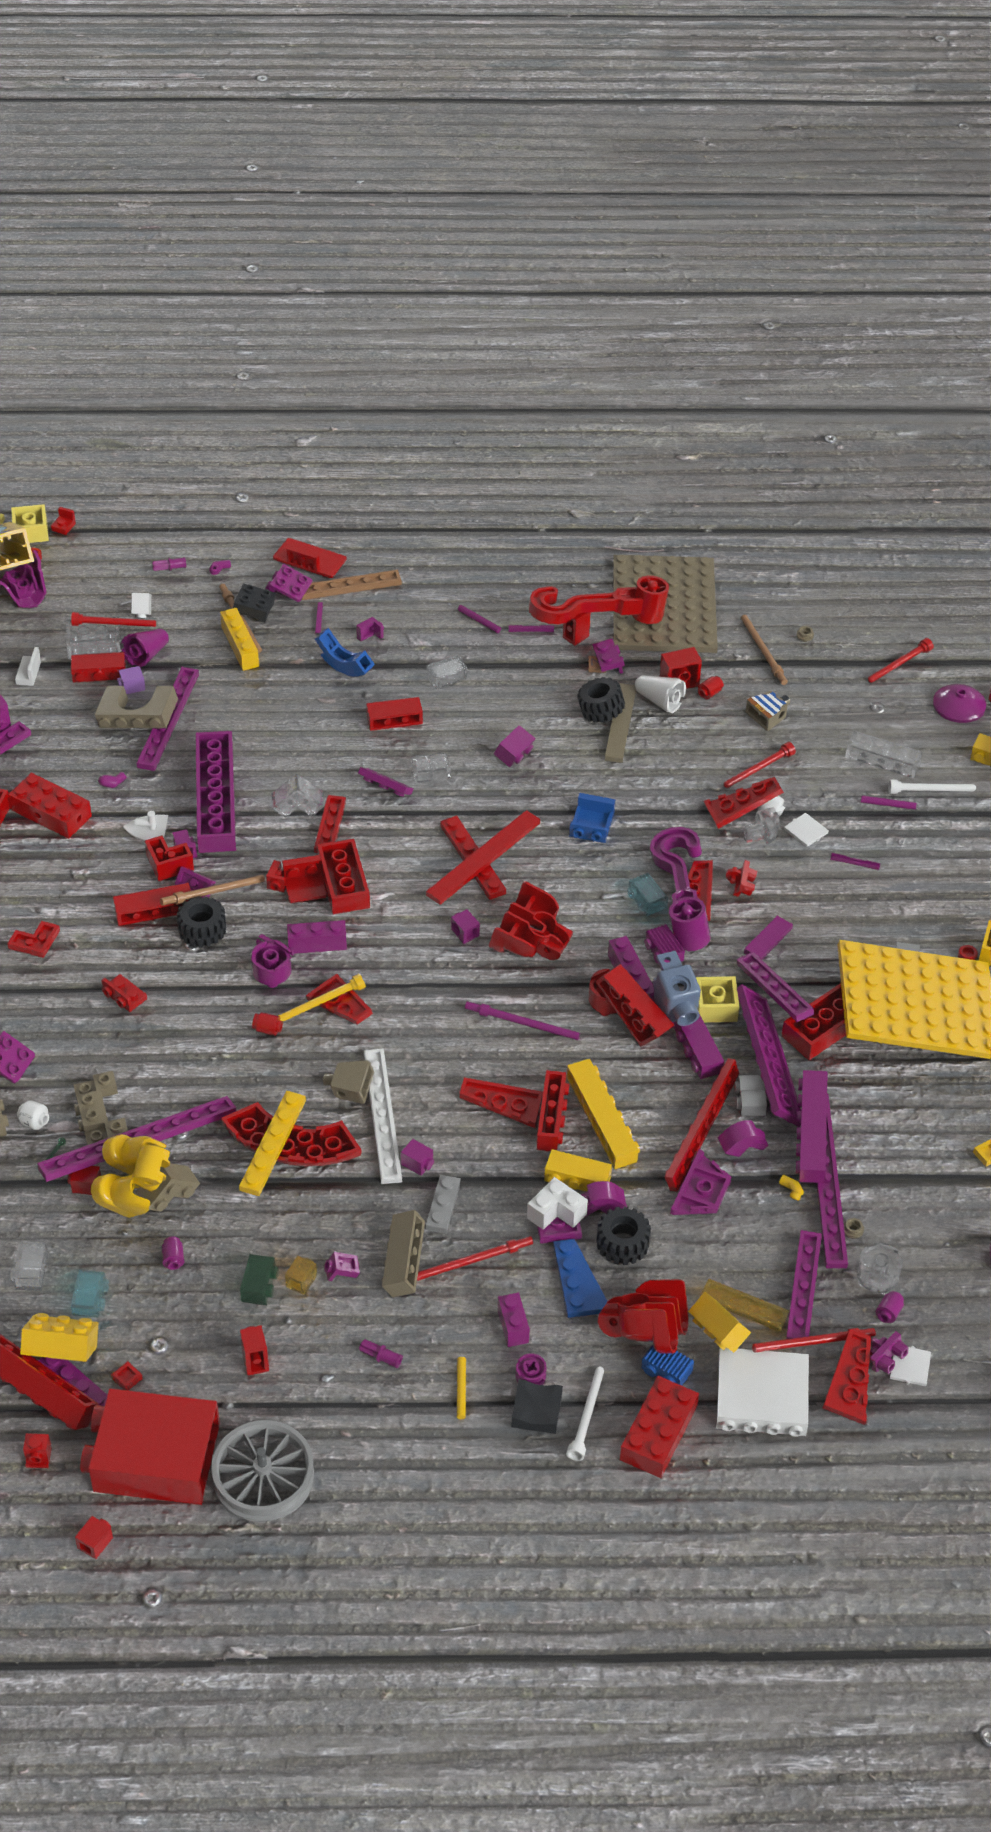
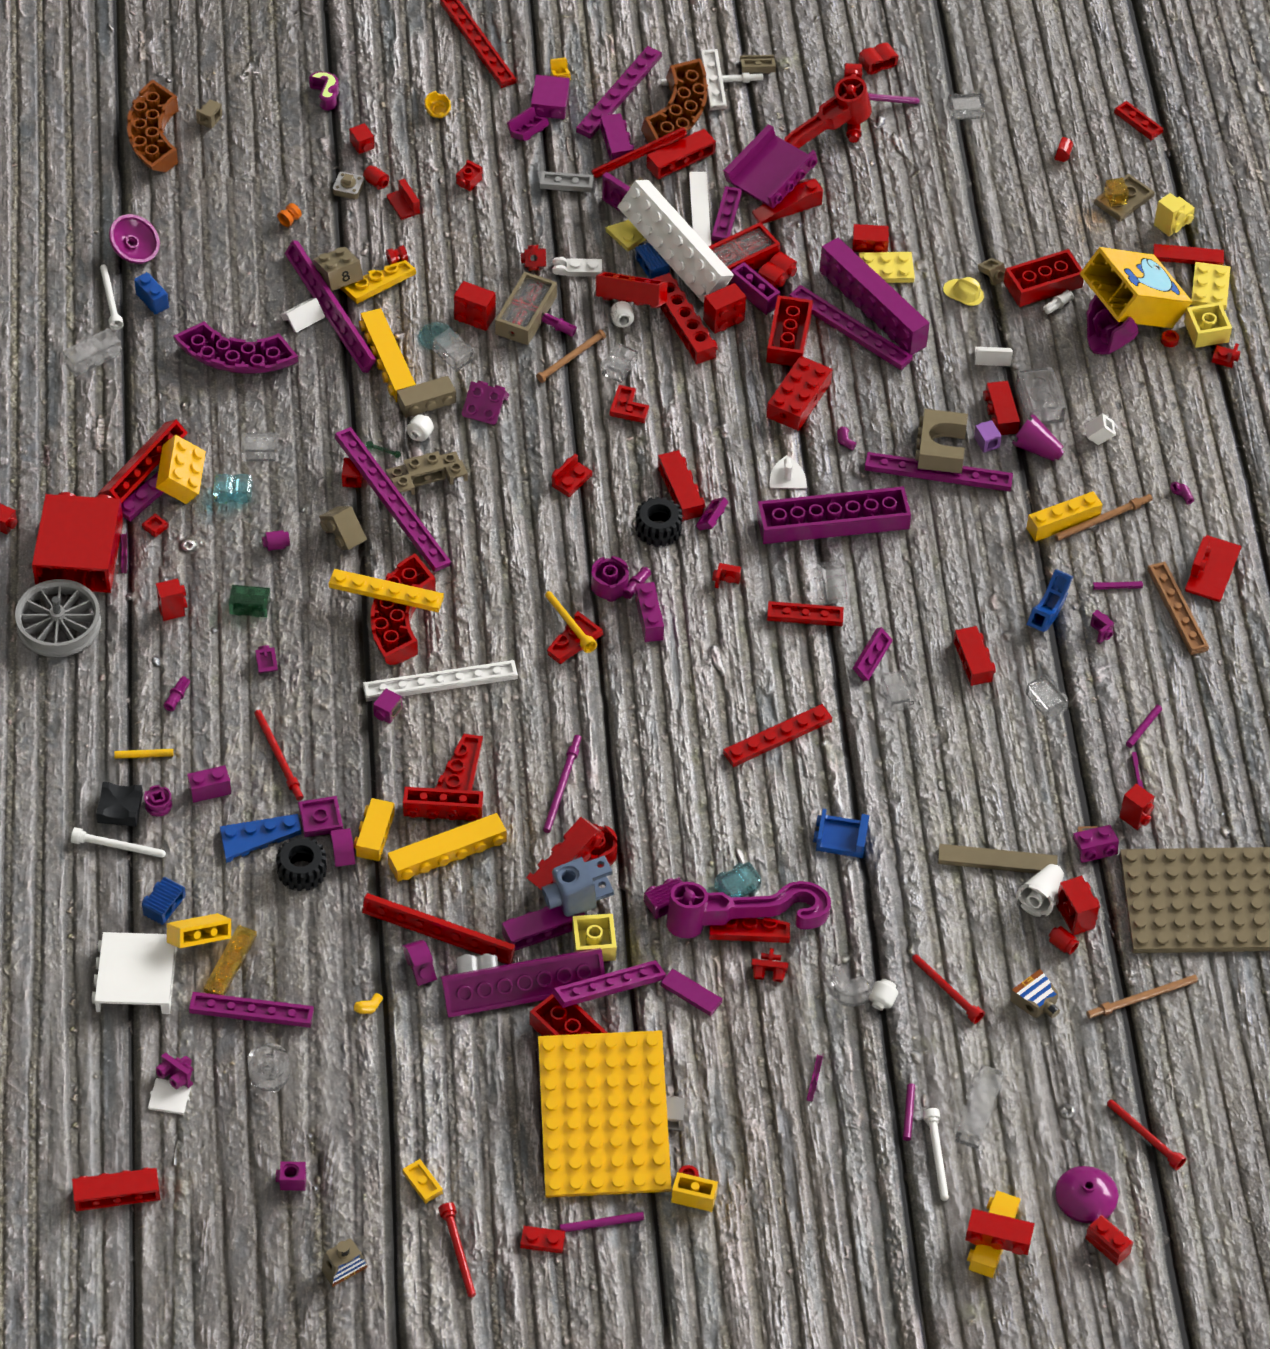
camera: 85 degrees right, 5 degrees up
red brick [23,1433,52,1468] -> none
red piece [71,612,156,627] -> none
yellow piece [91,1134,170,1218] -> none
red brick [144,835,194,881] -> none
magenta axle [152,557,187,571] -> none
medium nougat bar [160,875,265,906] -> none
magenta brick [172,829,197,858] -> none
black brick [233,583,276,623] -> none
red brick [252,1012,283,1036] -> none
magenta bracket [265,564,312,602] -> none
red bracket [282,855,327,903] -> none
clear yellow brick [285,1255,317,1295] -> none
red brick [317,839,370,914] -> none
dark tan torso [323,1060,374,1104] -> none
dark tan brick [382,1210,425,1298] -> none
red tile [426,810,540,905] -> none
light grey plate [426,1175,461,1234] -> none
magenta brick [451,909,480,944] -> none
red piece [489,881,573,960] -> none
magenta brick [494,725,536,768] -> none
white brick [527,1177,588,1230] -> none
red piece [528,575,669,624] -> none
black tyre [577,677,625,723] -> none
red piece [598,1279,689,1354] -> none
magenta brick [608,936,655,1002] -> none
red brick [620,1376,699,1478] -> none
magenta wing [670,1149,732,1215] -> none
red wing [704,777,784,829] -> none
red bar [752,1328,876,1353] -> none
white piece [784,813,829,847] -> none
magenta brick [796,1070,828,1183] -> none
dark tan plate [797,626,814,642] -> none
magenta plate [817,1093,848,1268] -> none
red wing [822,1329,871,1425] -> none
dark tan plate [844,1218,864,1239] -> none
magenta brick [875,1291,904,1323] -> none

